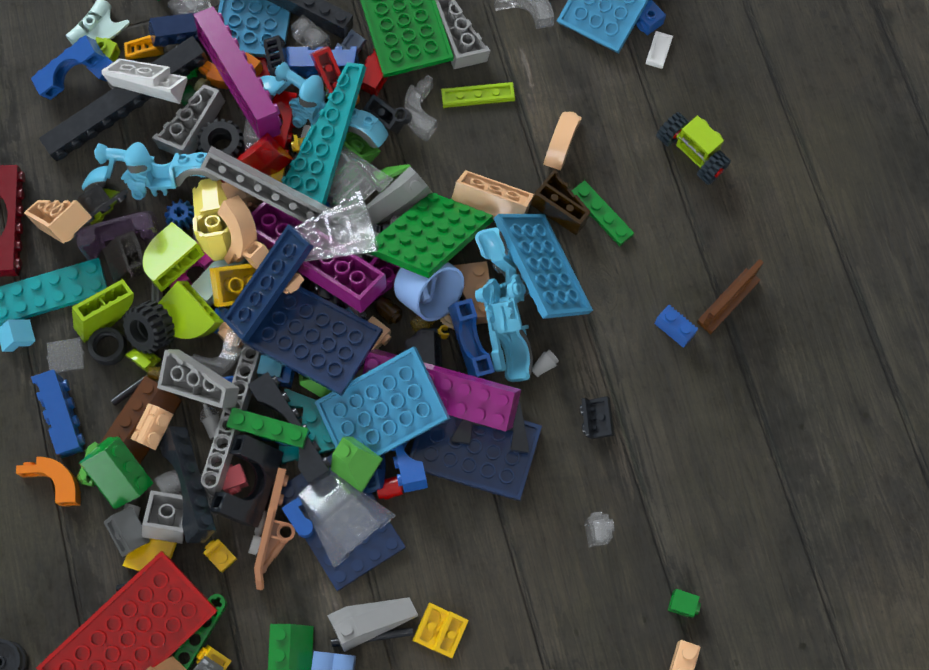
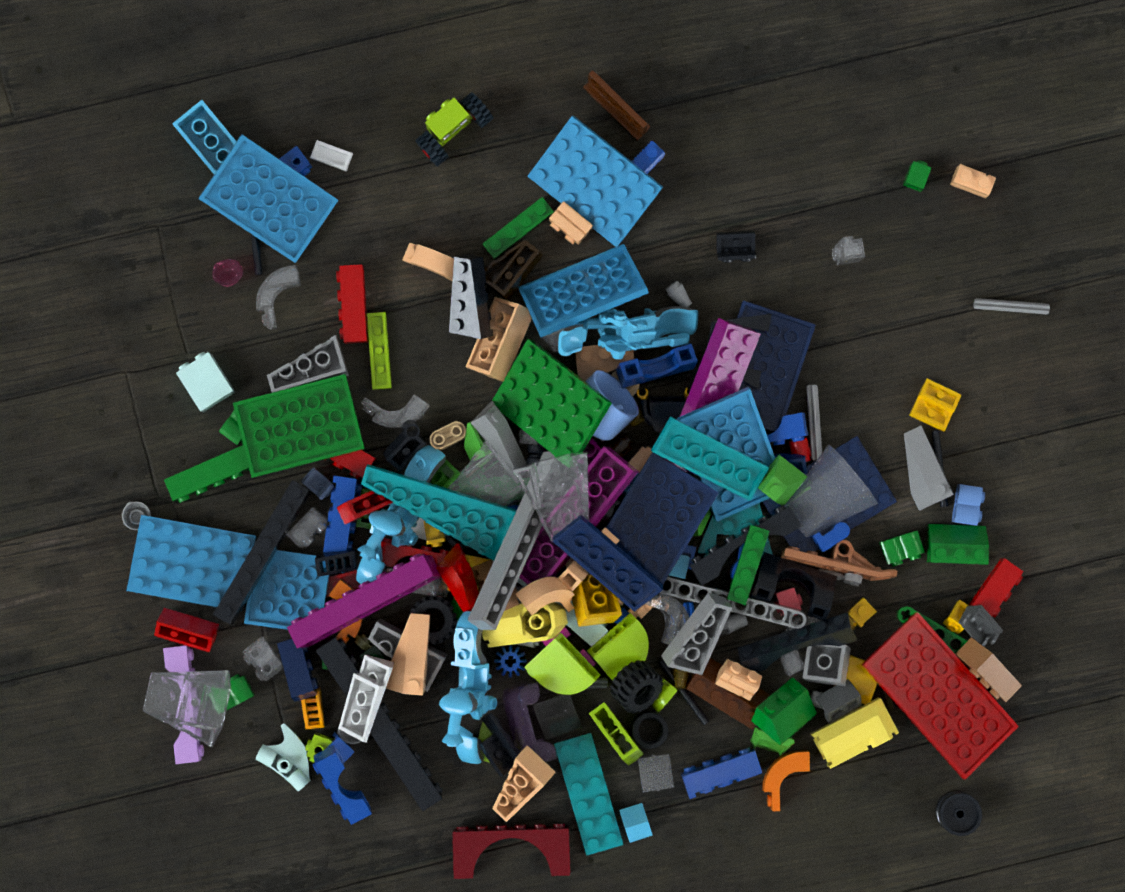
camera: 90 degrees left, 15 degrees up
none -> red brick [336,264,368,344]
none -> light nougat wedge [386,613,430,695]
none -> tan brick [430,421,466,450]
none -> wedge [449,254,494,339]
none -> dark azure plate [527,115,663,247]
none -> light nougat brick [549,201,593,245]
none -> teal plate [651,416,769,501]
none -> light grey axle [806,385,822,460]
none -> light yellow brick [811,697,899,769]
none -> green brick [879,530,925,567]

